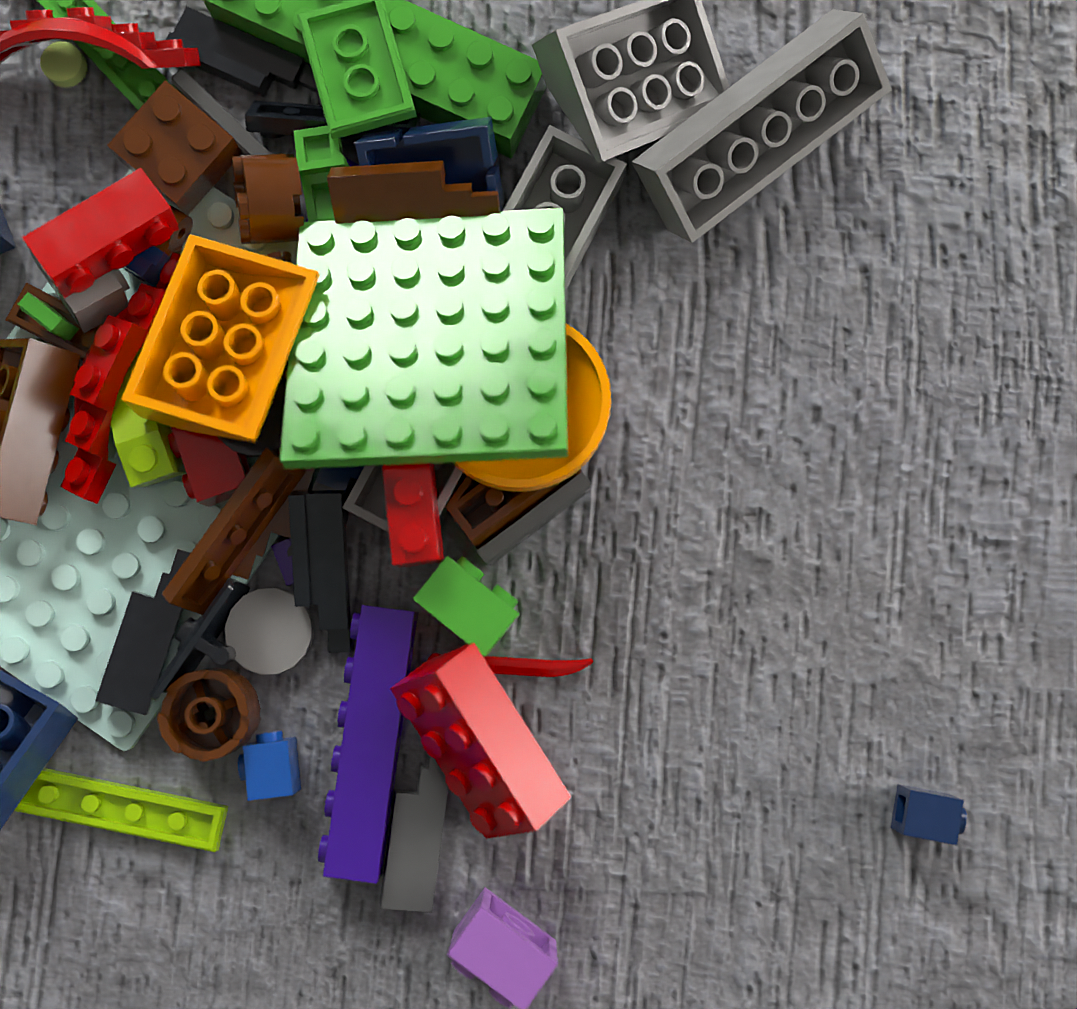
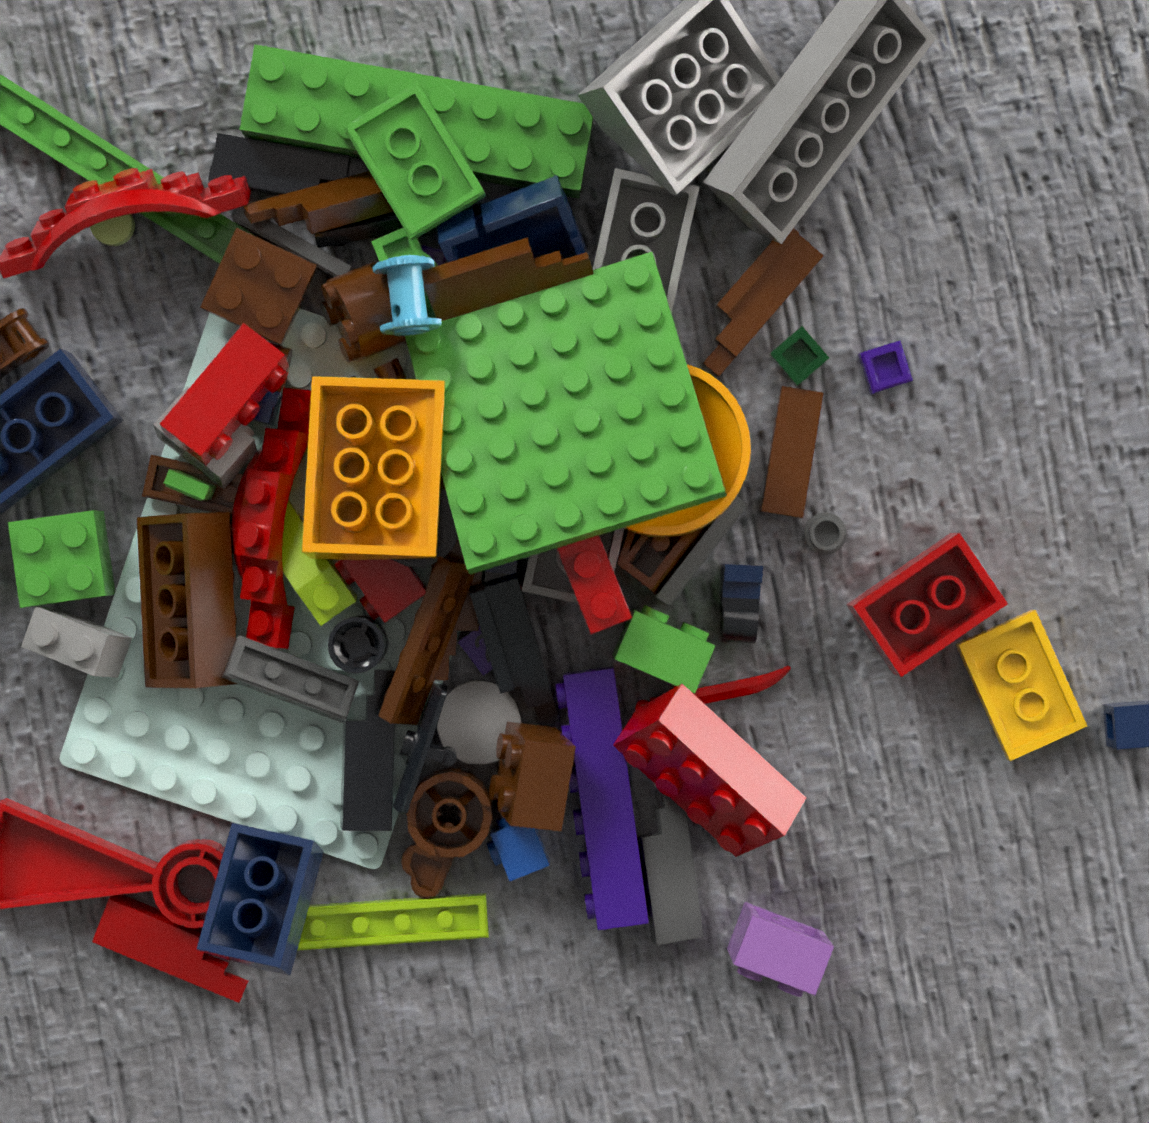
camera: 15 degrees left, 5 degrees up
none -> dark grey tile [222,635,359,723]
none -> reddish brown piece [243,171,394,234]
none -> black wheel [328,615,389,674]
none -> medium azure hose [373,255,442,336]
none -> reddish brown tile [401,844,454,899]
none -> reddish brown brick [489,722,576,831]
none -> reddish brown piece [702,228,824,377]
none -> leg [719,564,763,644]
none -> reddish brown tile [760,386,824,518]
none -> dark green plate [769,326,829,387]
none -> dark grey plate [804,512,847,555]
none -> red brick [846,533,1008,677]
none -> dark purple tile [858,340,913,394]
none -> yellow plate [955,610,1088,761]

